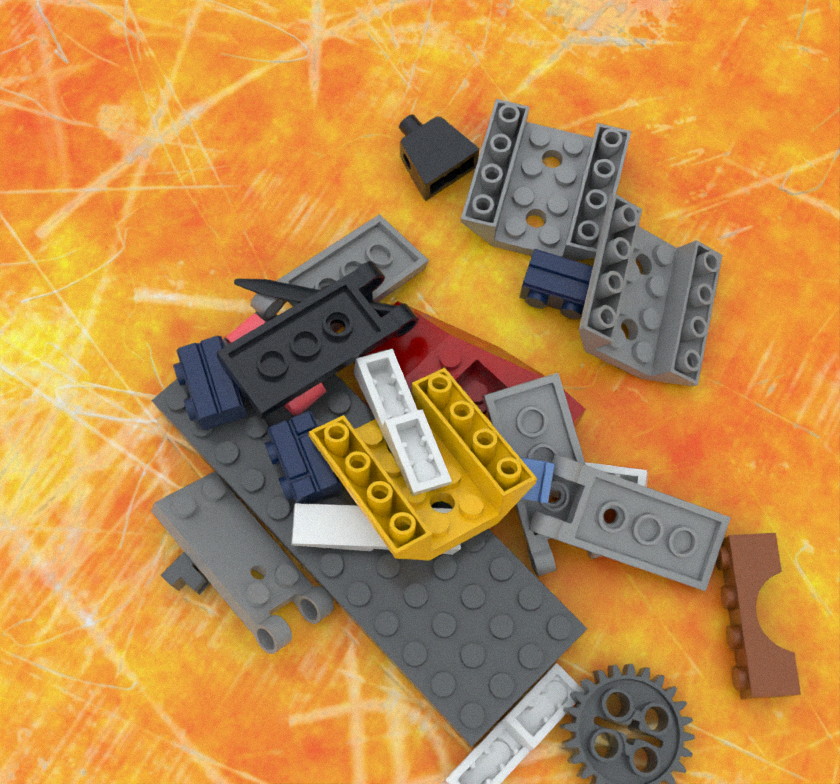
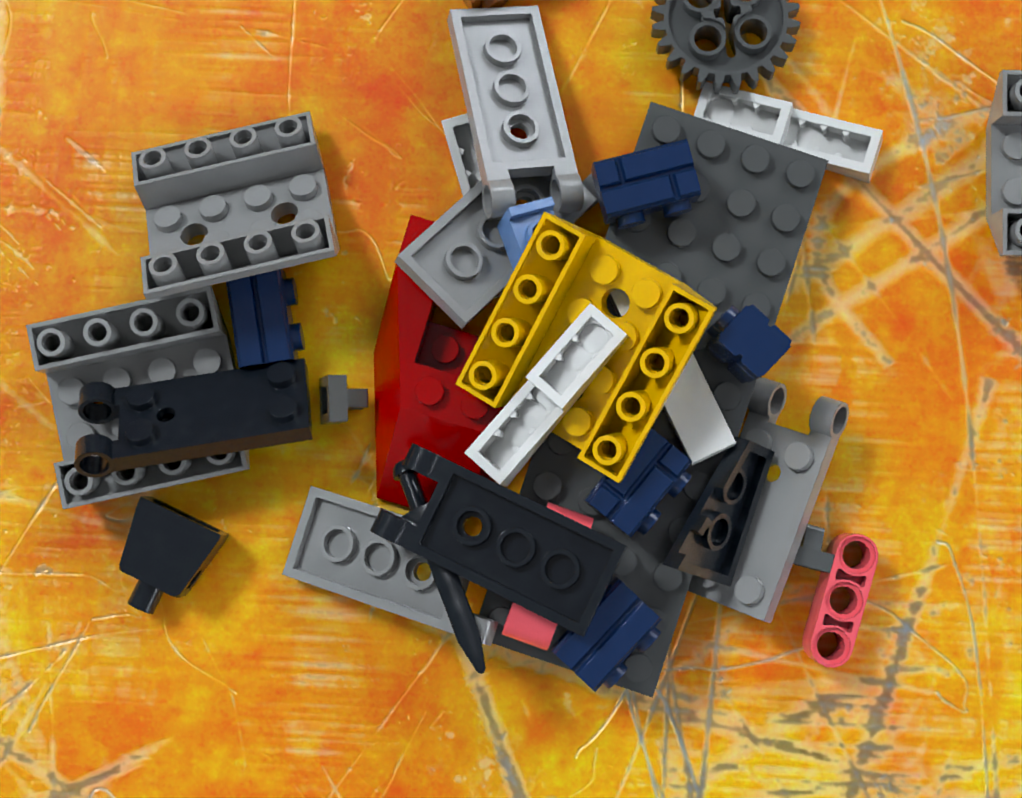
camera: 115 degrees left, 15 degrees up
none -> black hinge [74,358,313,477]
none -> dark grey tile [319,375,369,425]
none -> dark blue brick [591,139,701,229]
none -> black wing [663,436,775,587]
none -> dark blue brick [706,304,792,384]
none -> coral beam [802,533,878,668]

